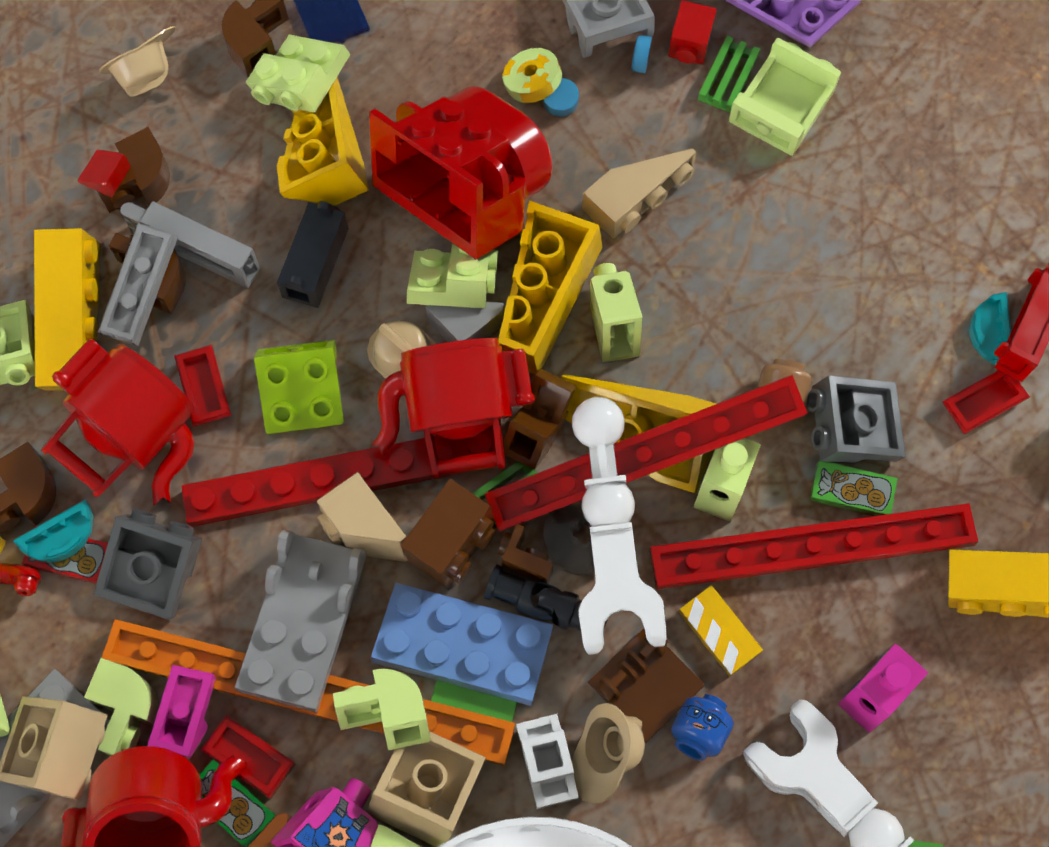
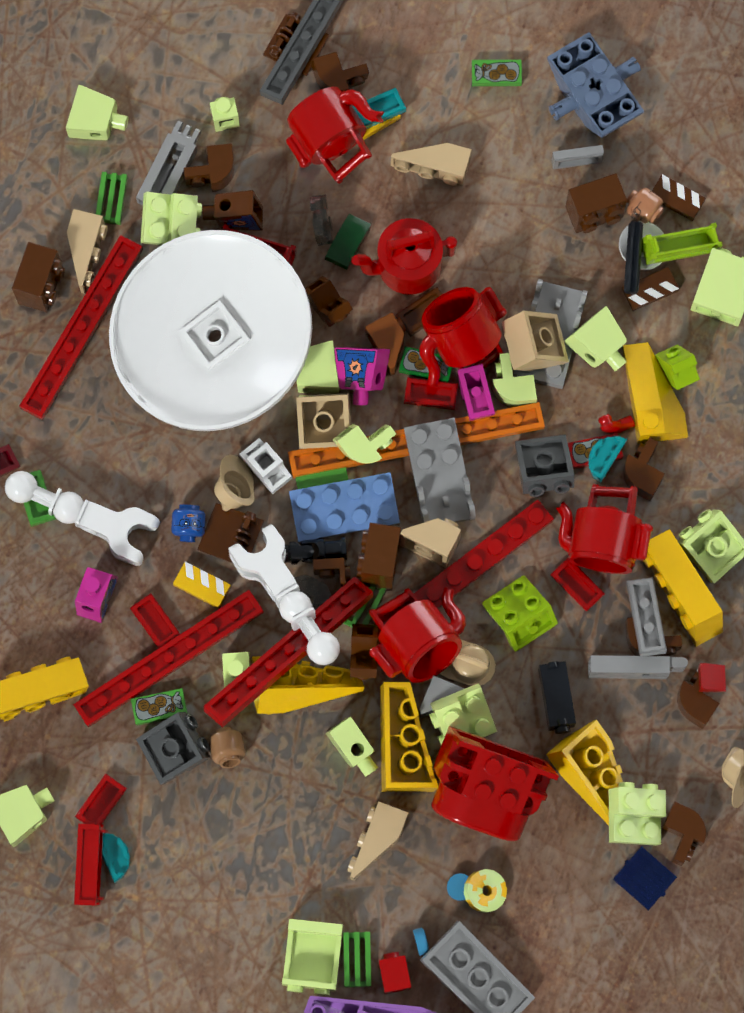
camera: 155 degrees right, 5 degrees up
none -> red tile [130,593,180,649]

